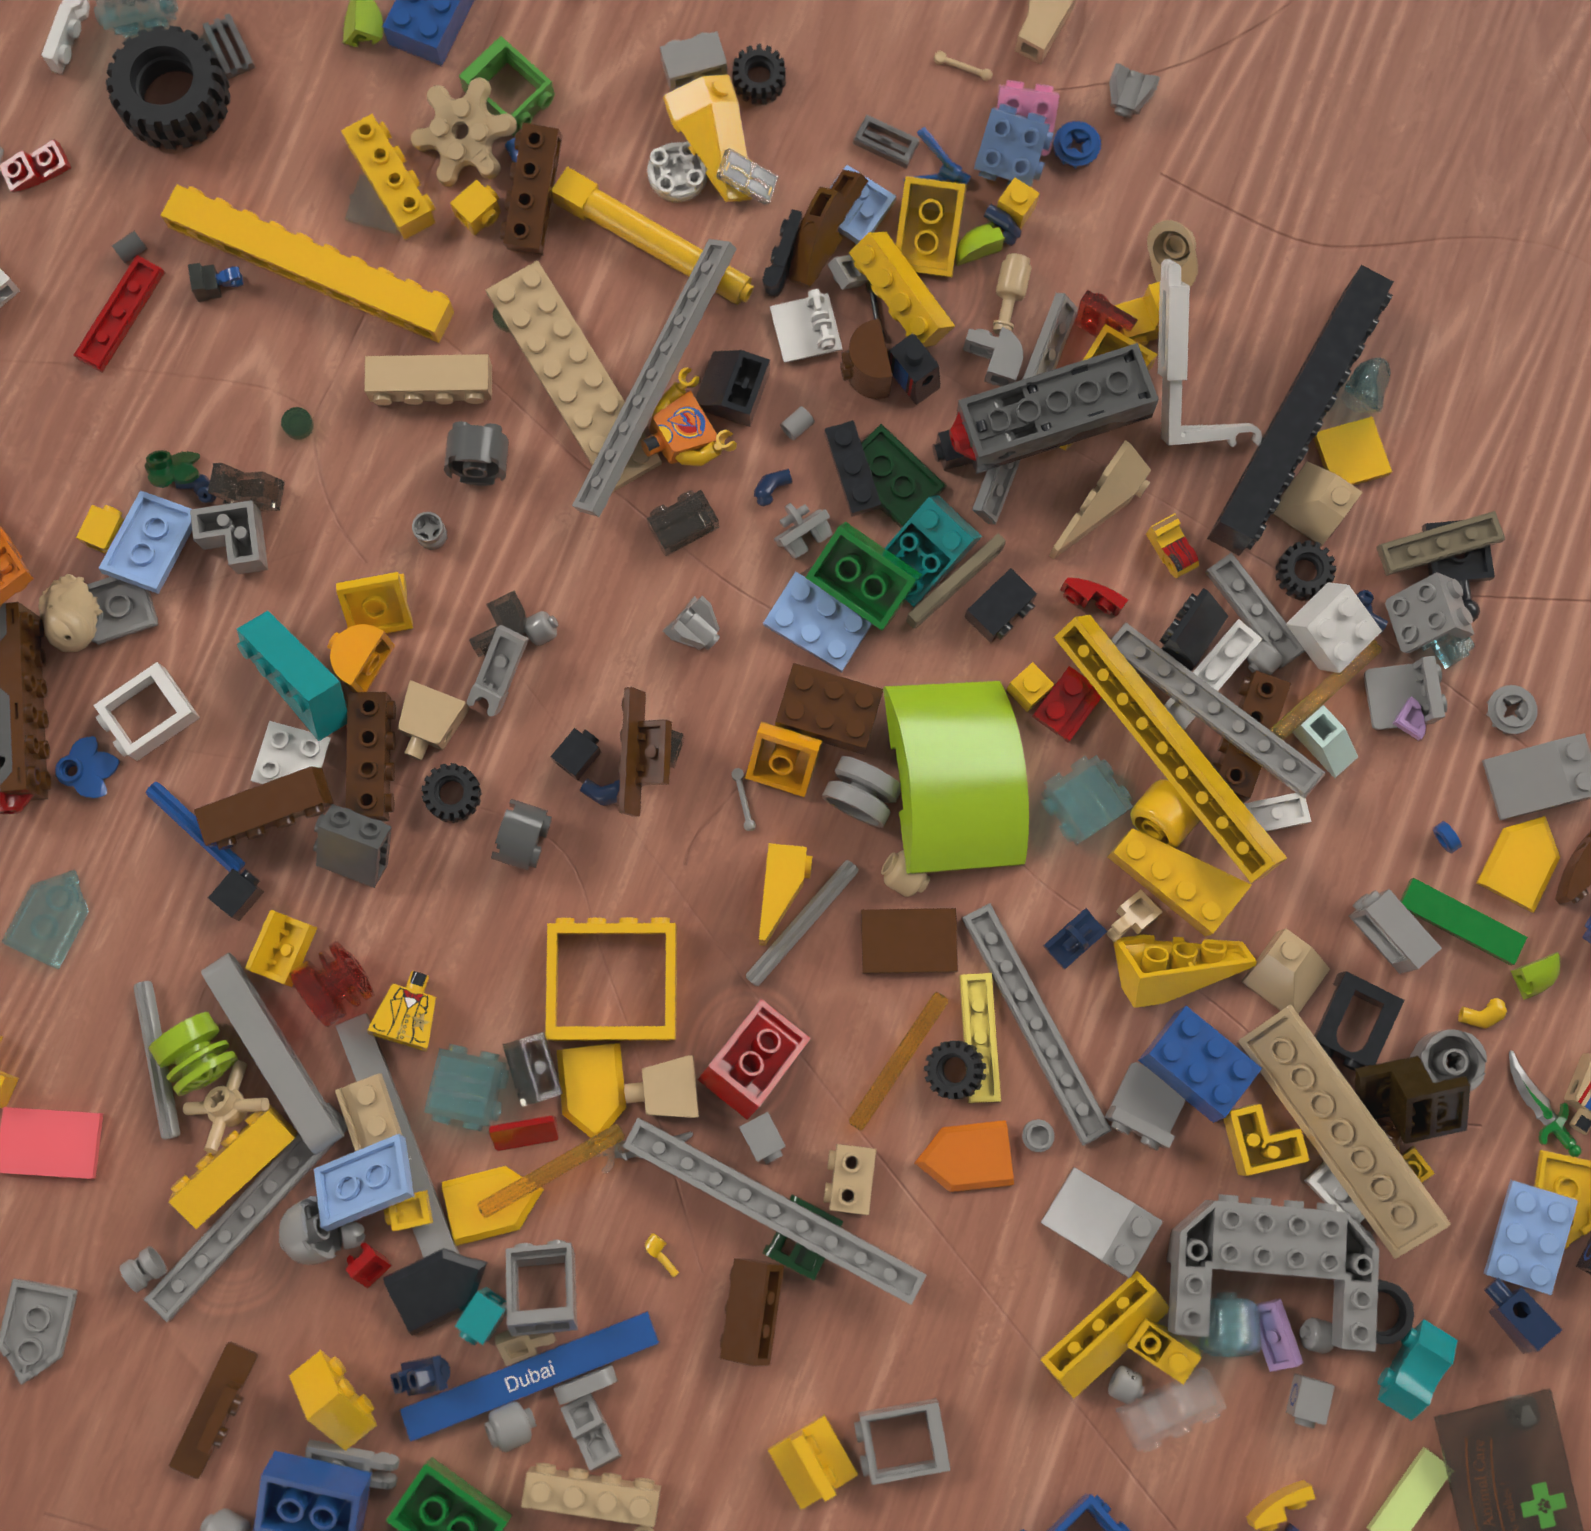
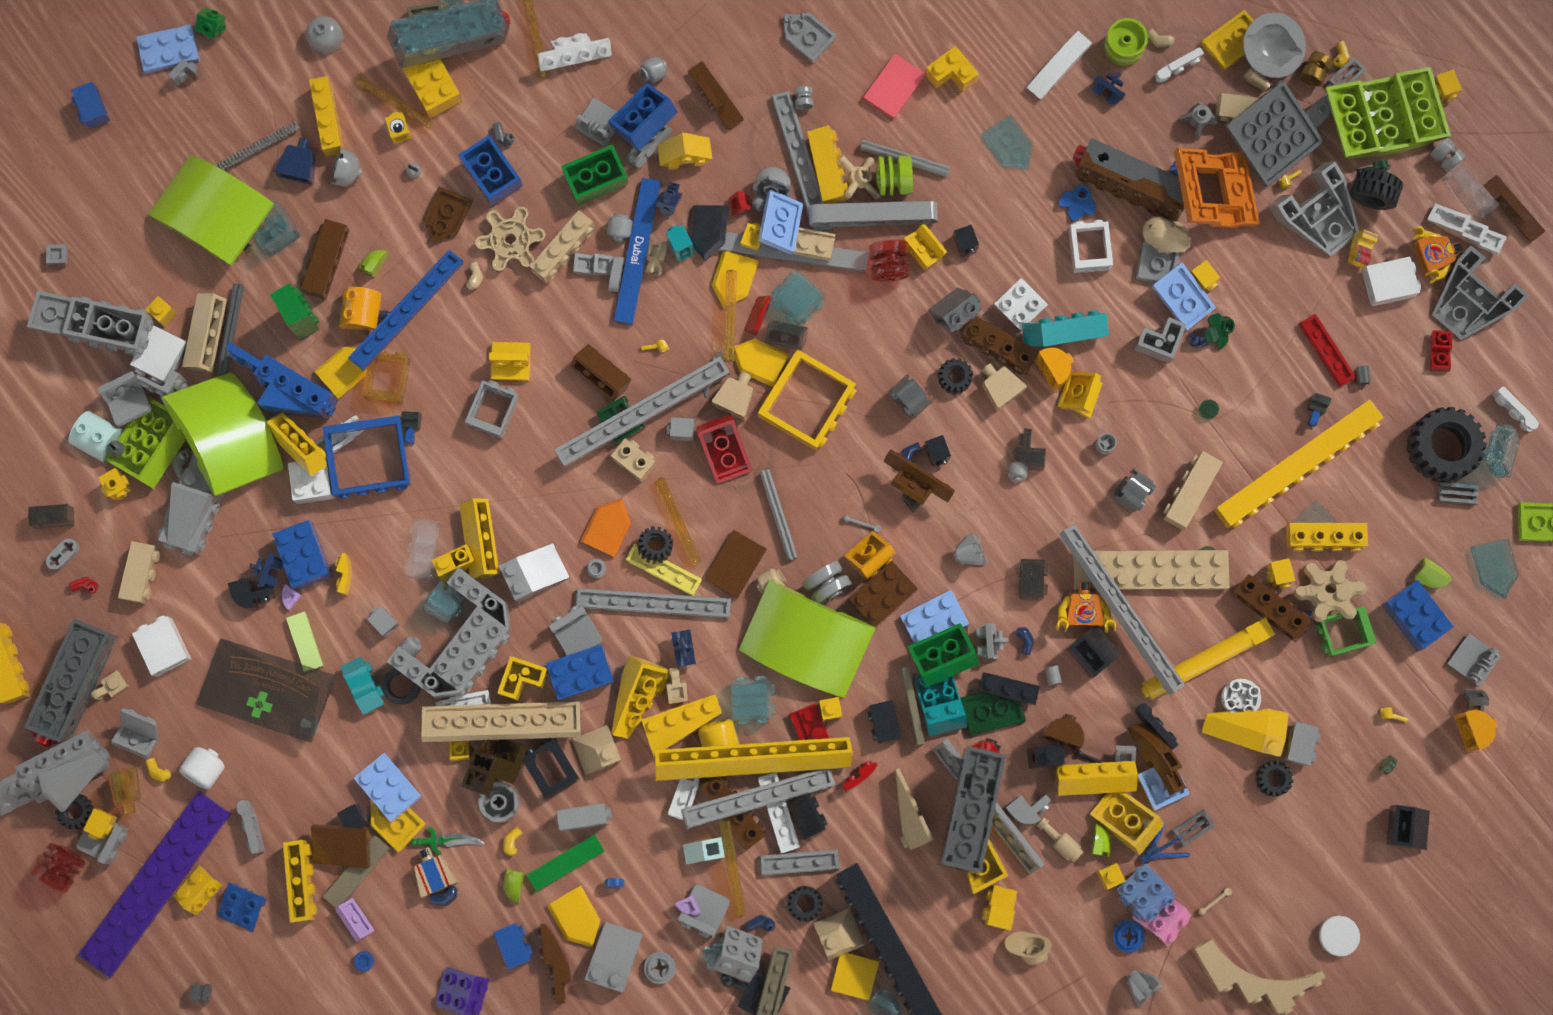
camera: 125 degrees right, 0 degrees up
blue axle [145,782,245,872] -> none
reddish brown brick [194,766,334,850] -> none
clear smoke brick [208,463,285,512] -> none
yellow torso [368,971,436,1052] -> none
light grey plate [467,625,529,717] -> none
light grey window [506,1240,578,1336] -> none
tile [716,148,779,205] -> none
yellow slope [759,843,813,946] -> none
white hinge [770,289,843,363] -> none
dark blue arm [984,204,1021,246] -> none
clear red wing [1074,290,1138,338] -> none
light grey piece [1108,1366,1145,1404] -> none
leg [1146,513,1199,578] -> none
white hinge [1158,259,1262,447] -> none
light grey piece [1247,642,1283,675] -> none
lavender plate [1248,1298,1304,1372] -> none
white brick [1286,582,1382,673] -> none
dark blue torso [1484,1277,1562,1354] -> none

